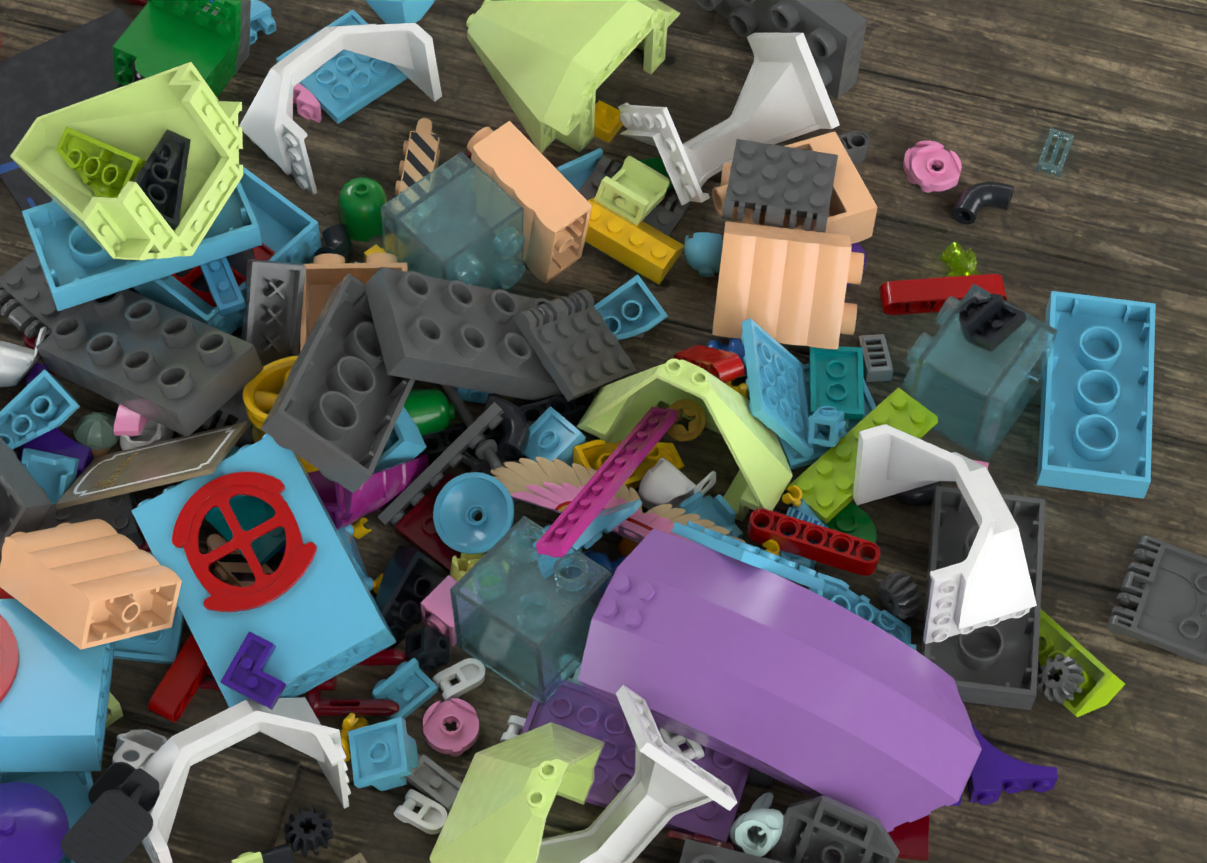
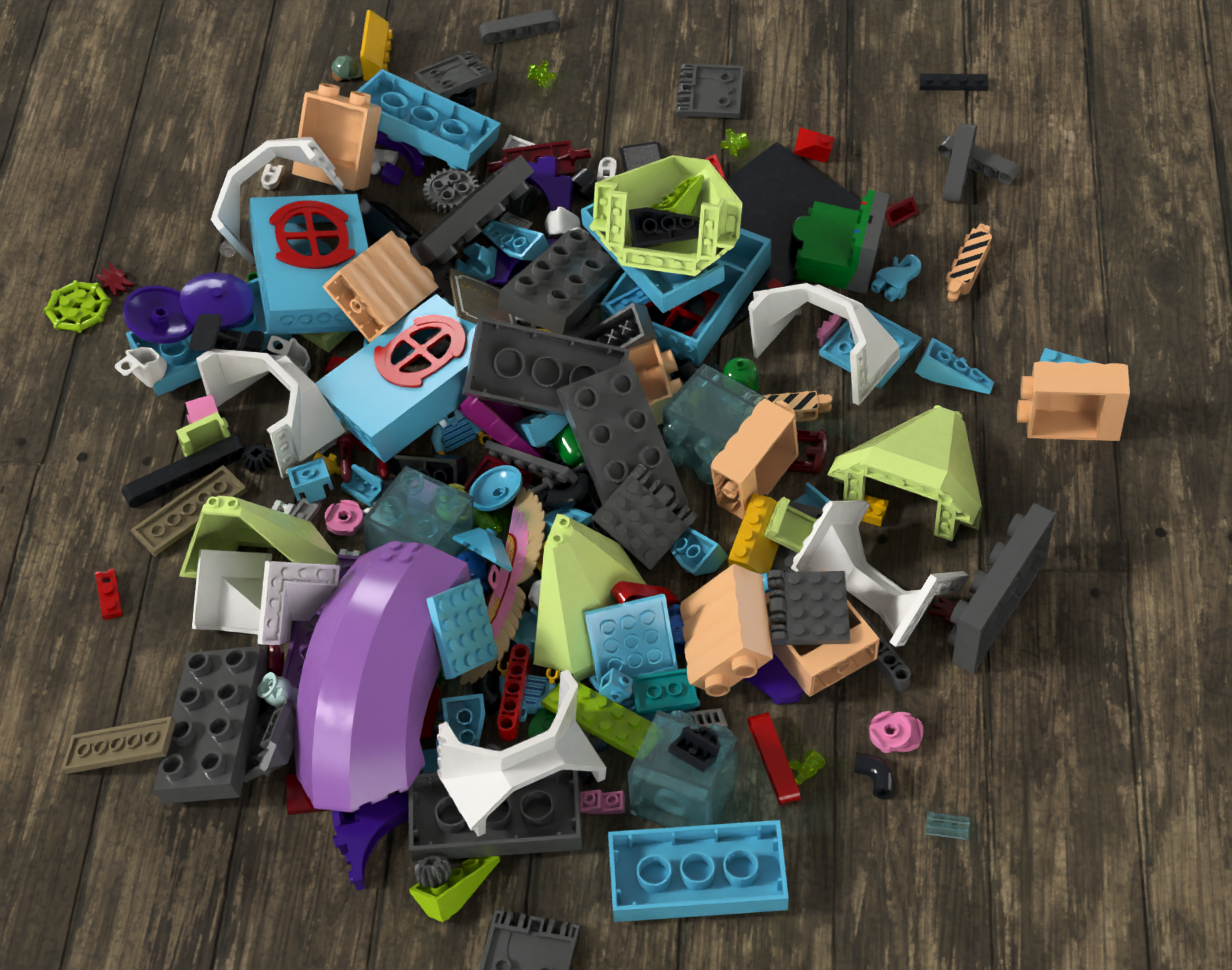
camera: 85 degrees right, 5 degrees down
dark purple plate [220,631,286,710] -> none
dark pink plate [536,407,677,557] -> none

